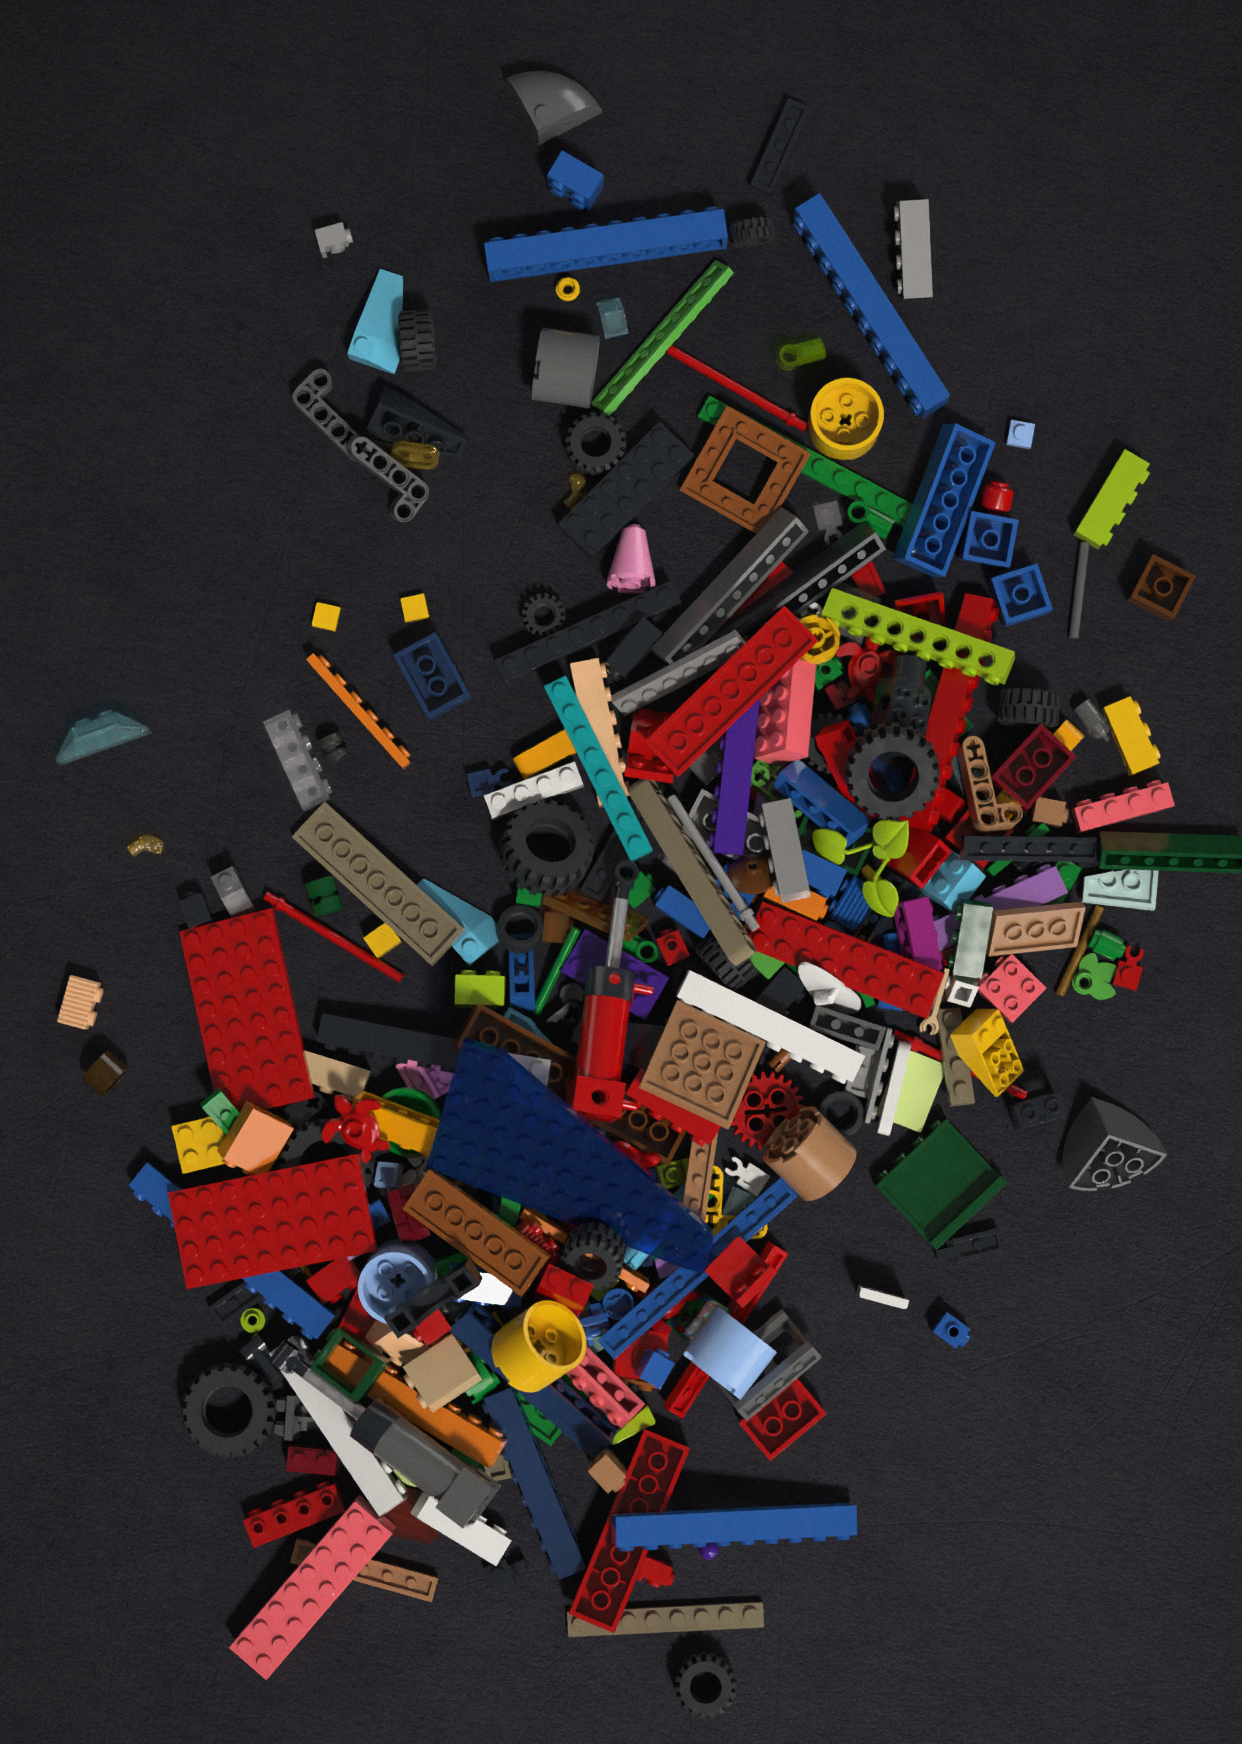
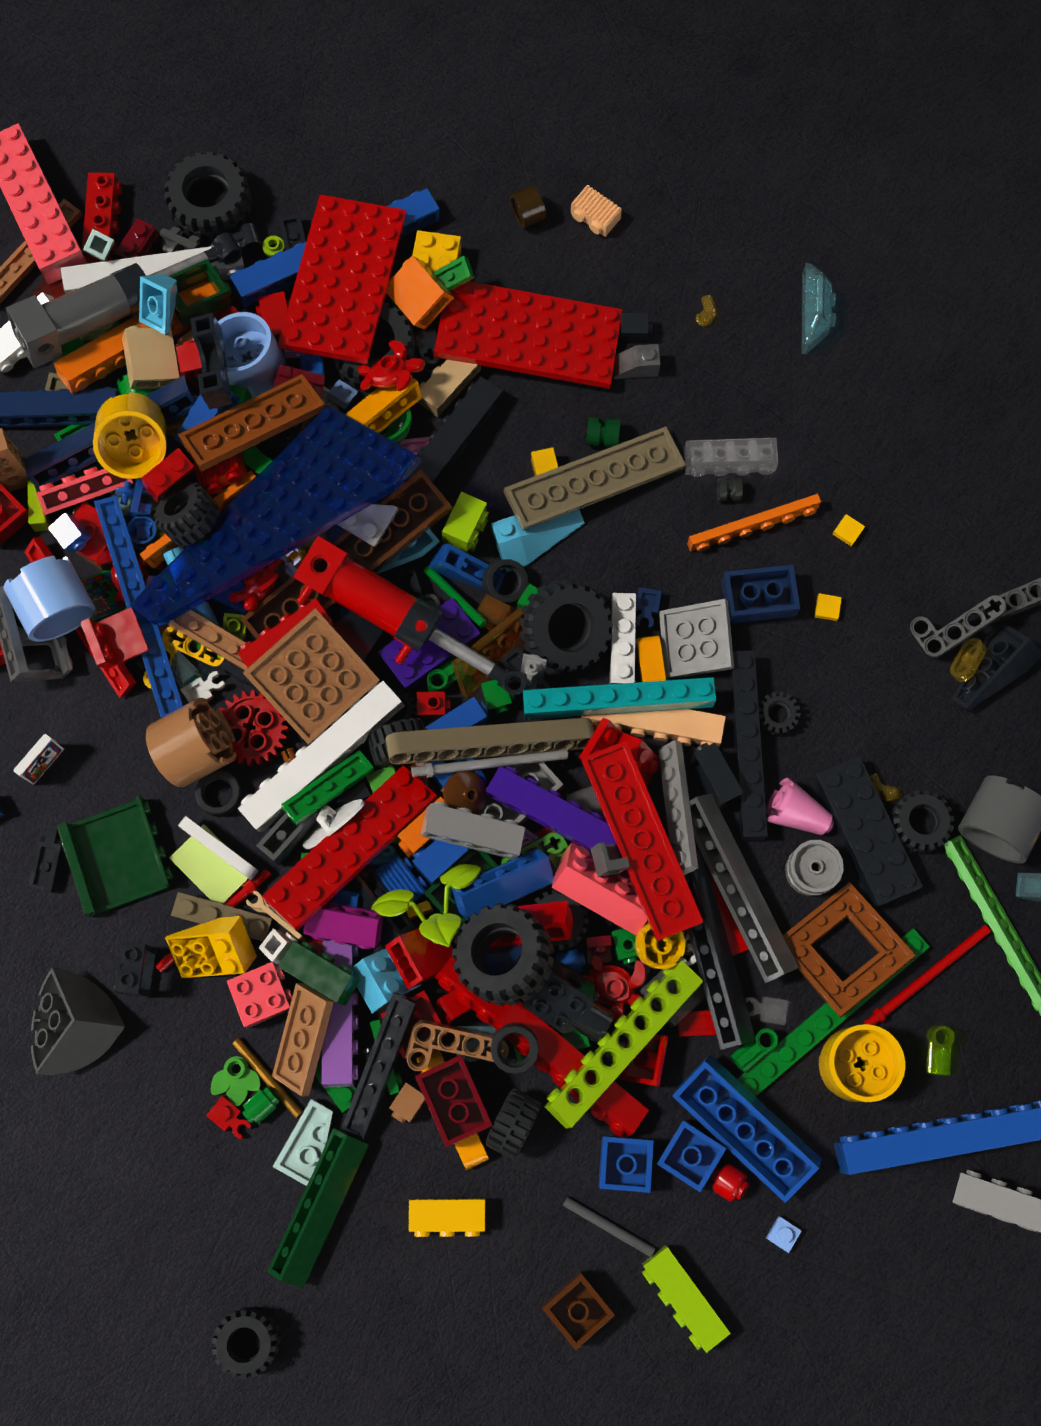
camera: 110 degrees right, 10 degrees down
red bar [263,891,404,983] -> none
light grey bracket [844,1027,895,1123] -> none
coral brick [1071,780,1175,833] -> none
dark grey piece [1074,699,1110,742] -> none
none -> light aqua brick [83,229,115,262]
none -> medium azure slope [139,274,178,335]
none -> green plate [281,750,374,825]
none -> black tyre [491,1022,539,1074]
none -> light grey hinge [520,654,547,690]
none -> dark grey panel [591,842,630,877]
none -> light grey plate [659,599,734,680]
none -> light grey wheel [785,840,844,897]

